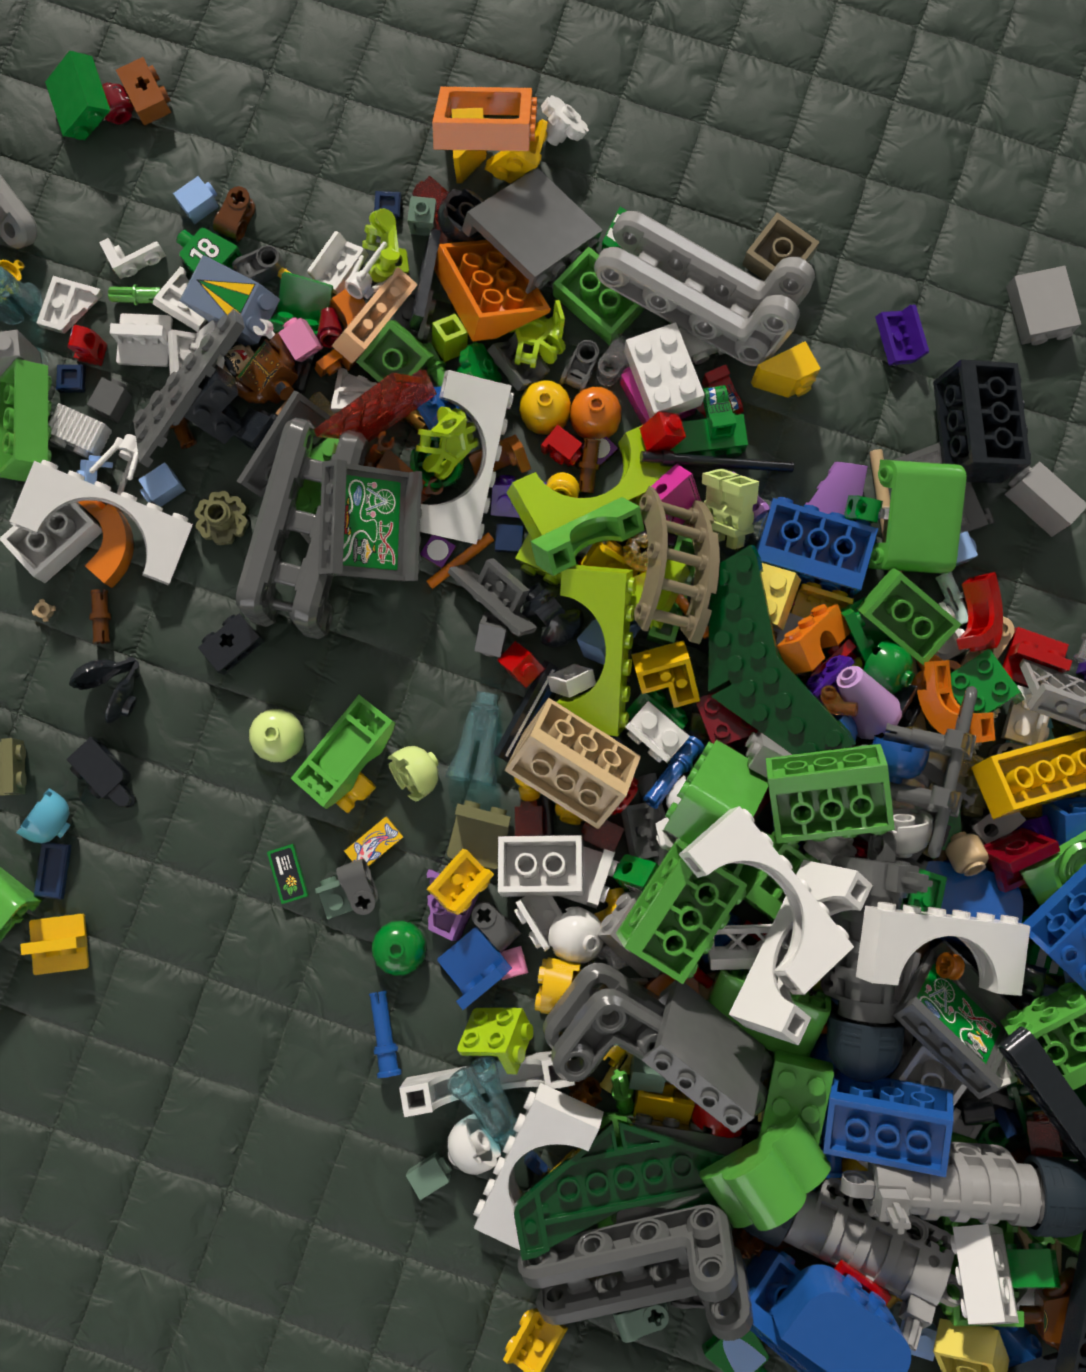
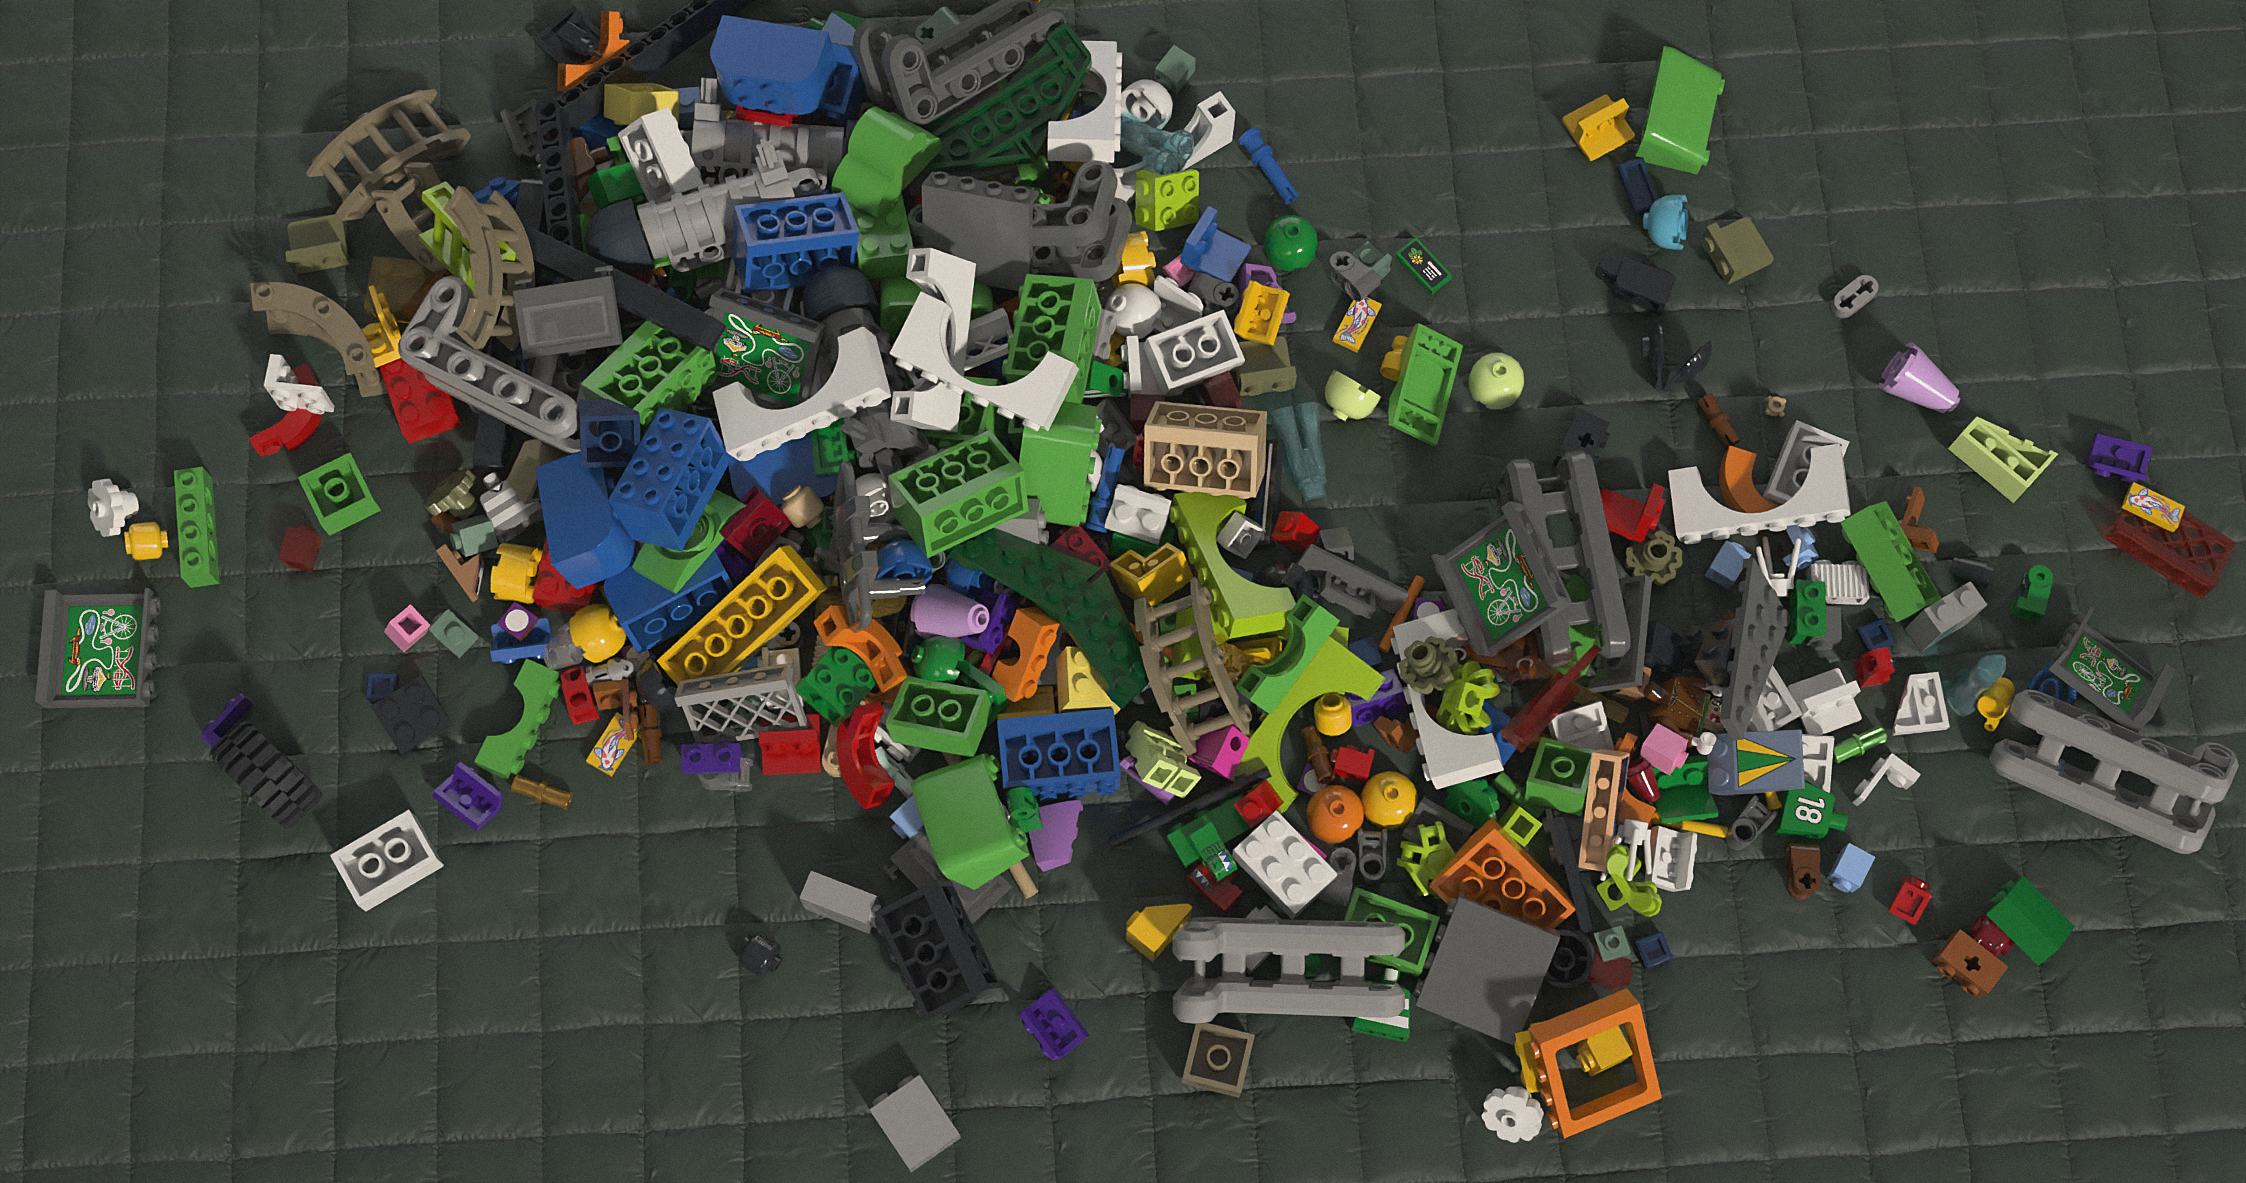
camera: 150 degrees right, 10 degrees down
clear orange arm [820,685,858,717] -> none
orange bush [936,952,965,980] -> none
none -> olive plant [1399,636,1459,694]
none -> red bracket [1600,483,1666,543]
none -> green bracket [1789,580,1826,644]
none -> red bracket [1888,876,1932,925]

